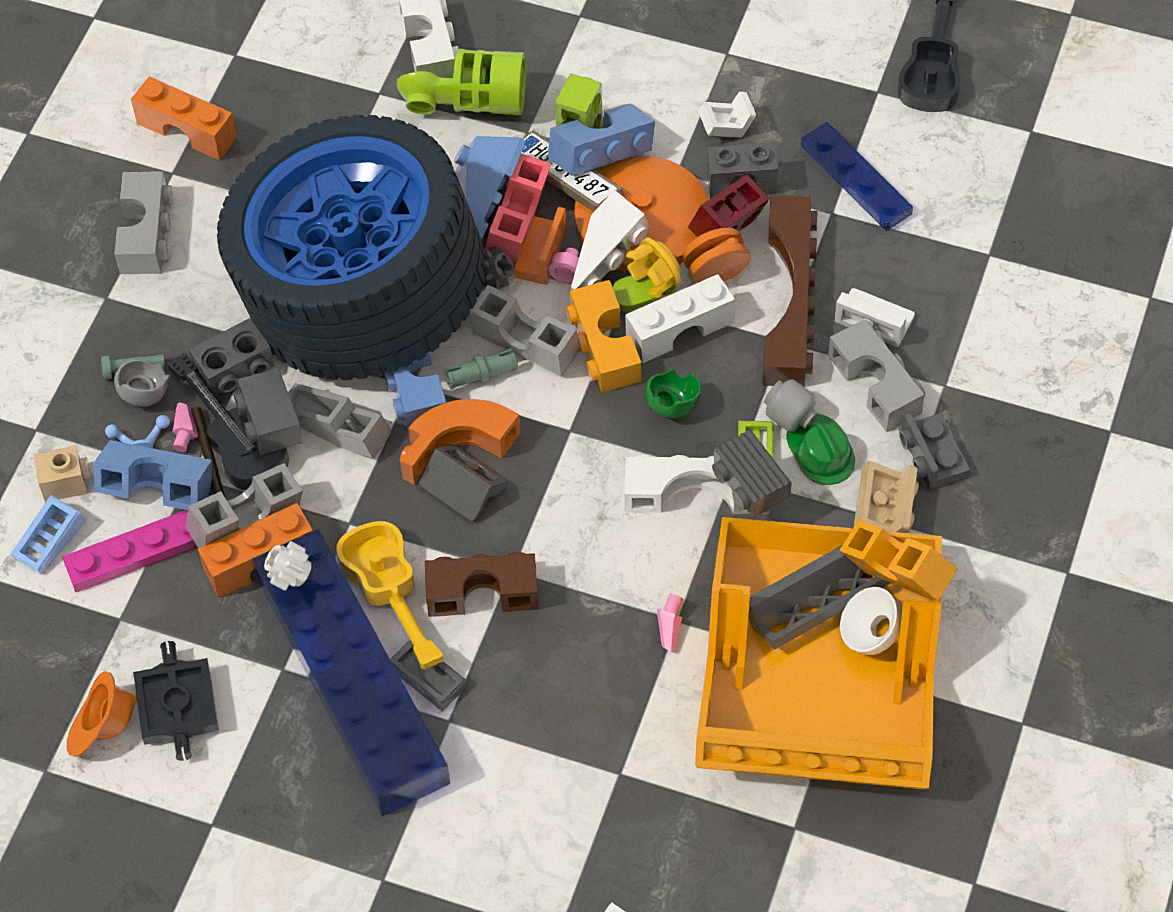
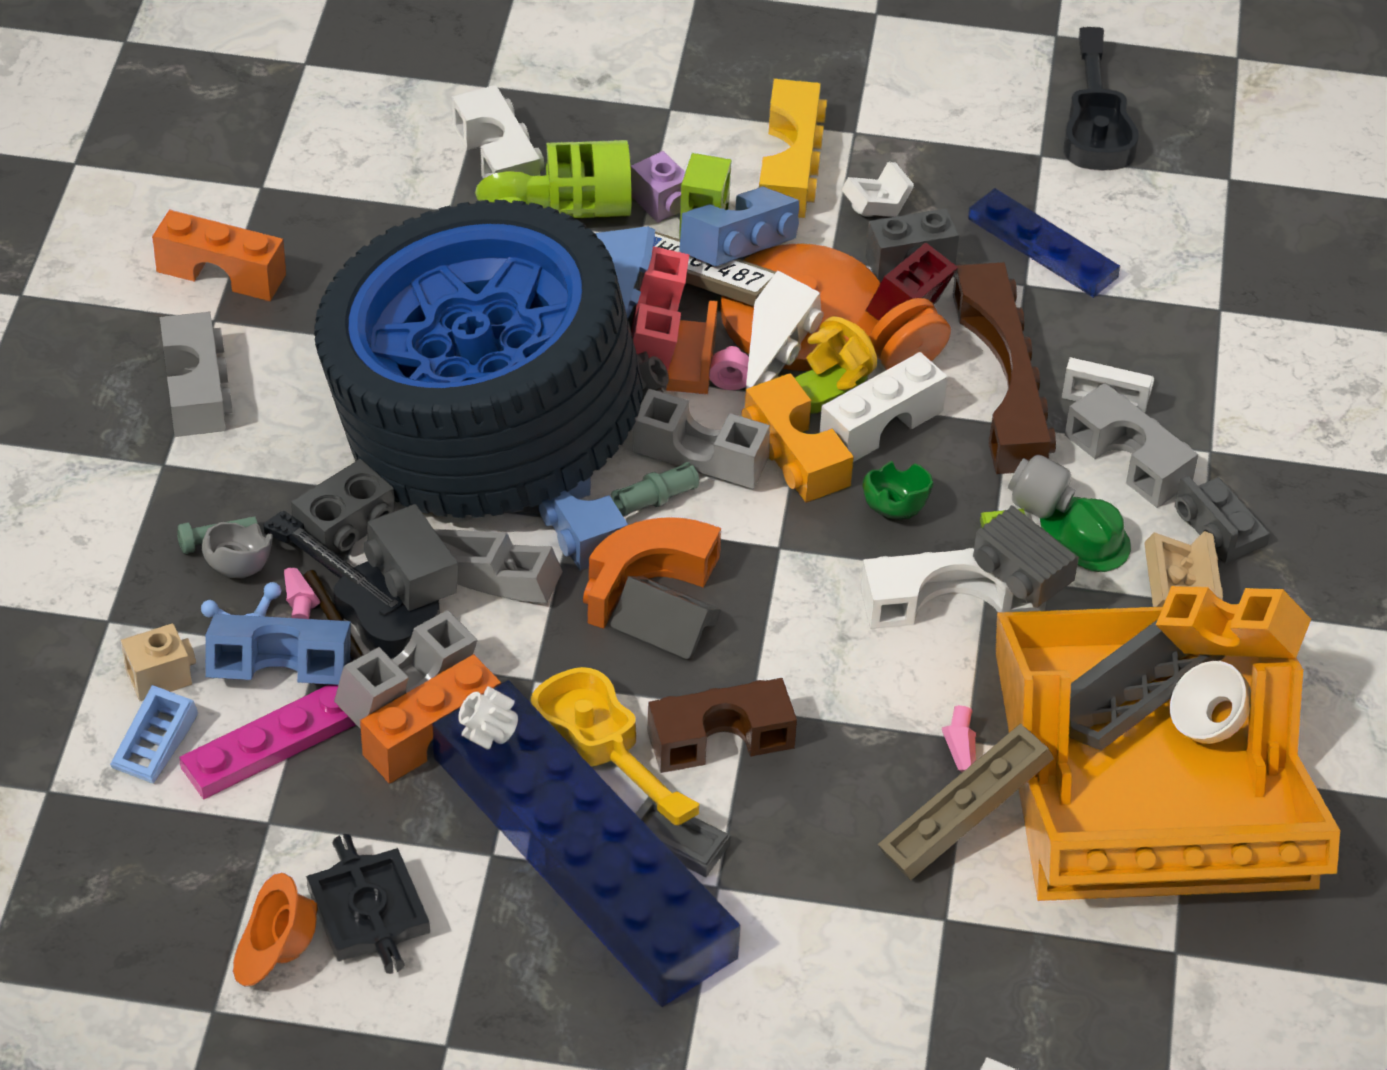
camera: 15 degrees left, 10 degrees down
none -> lavender brick [631,151,685,223]
none -> yellow arch [759,79,827,218]
none -> dark tan plate [878,723,1054,881]

